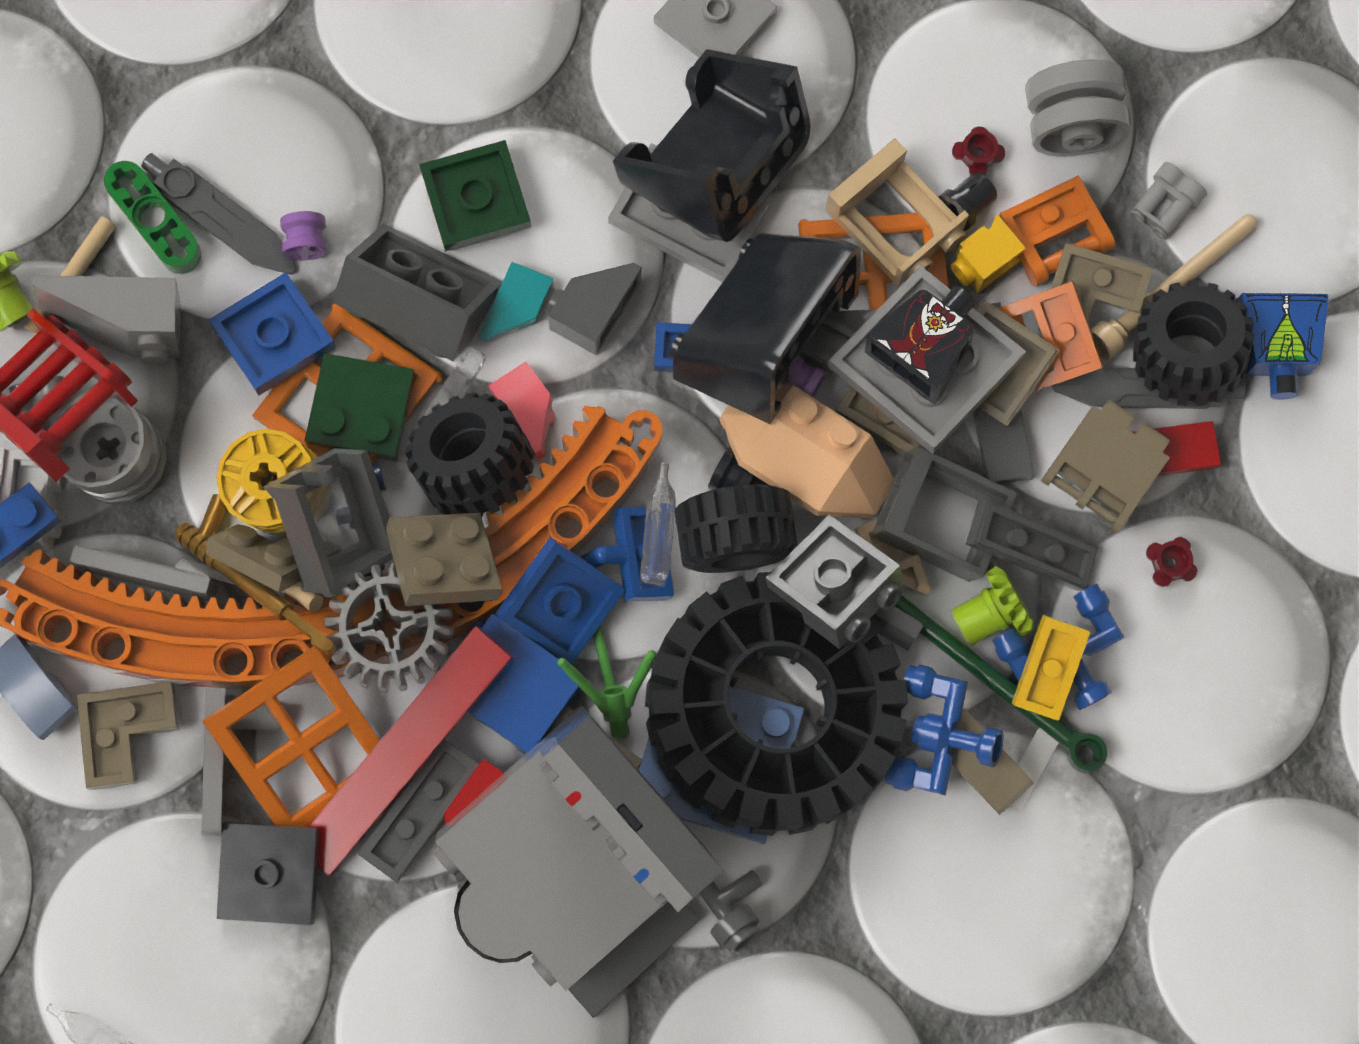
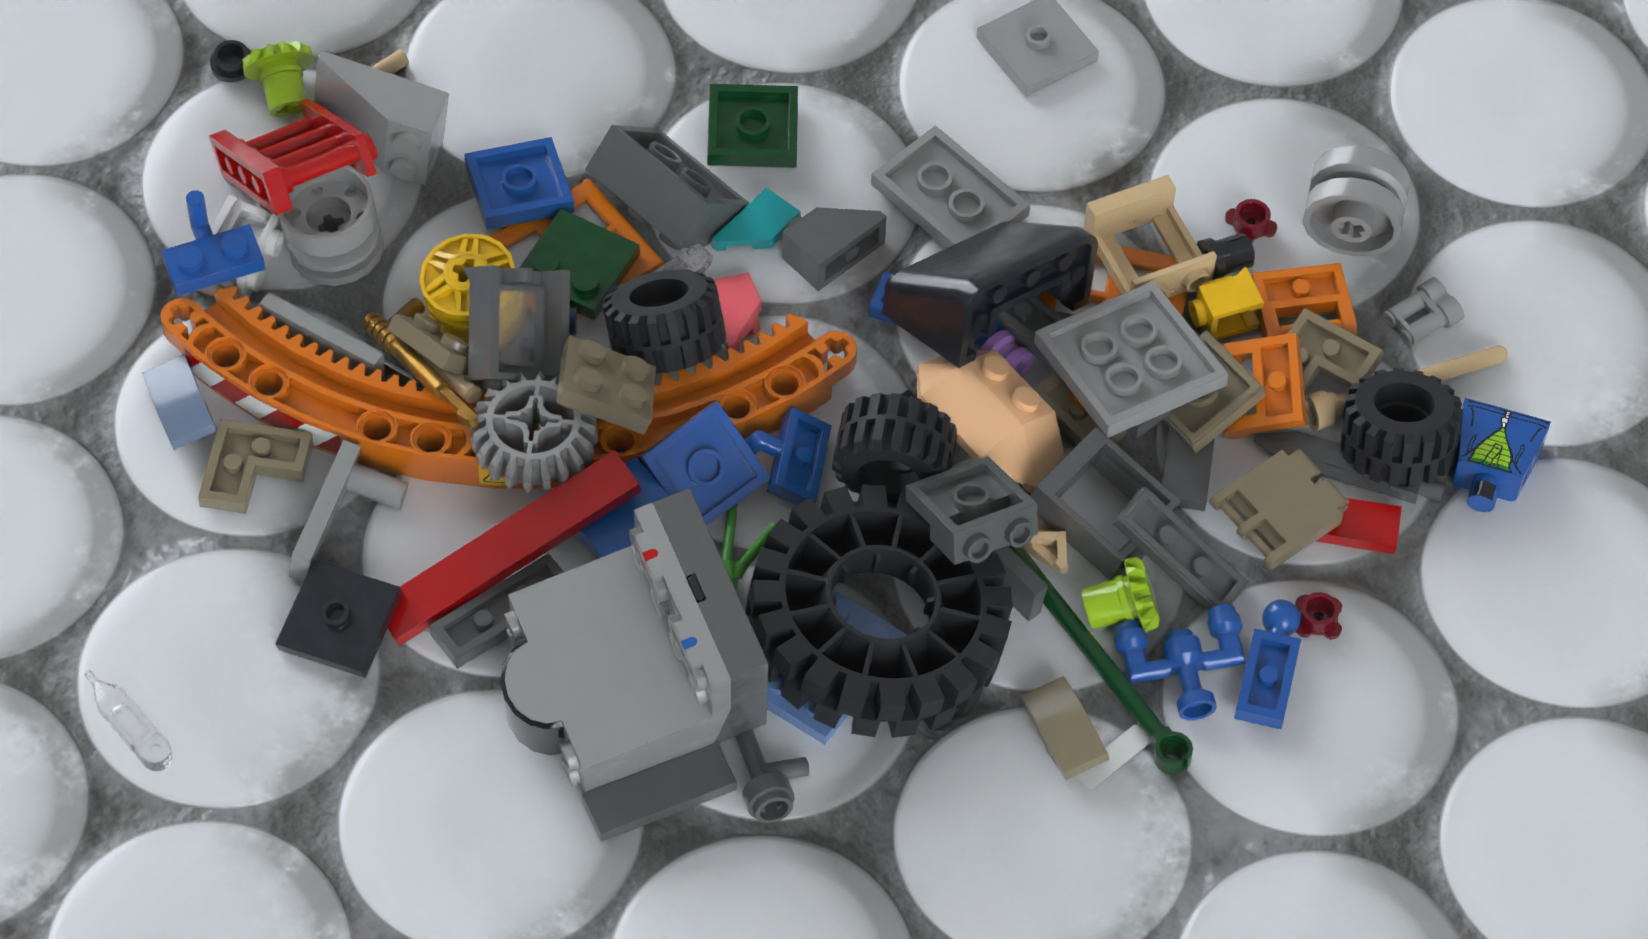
camera: 20 degrees right, 20 degrees down
green beam [104,161,201,274] -> none
dark grey piece [141,153,296,275] -> none
orange window [202,646,380,827] -> none
medium lavender wheel [280,211,328,261] -> none
black windscreen [613,49,811,242] -> none
clear piece [640,463,676,586] -> none
black torso [865,286,975,404] -> none
blue piece [885,665,1004,796] -> none
yellow plate [1012,615,1090,721] -> none
none -> blue plate [1234,599,1301,730]

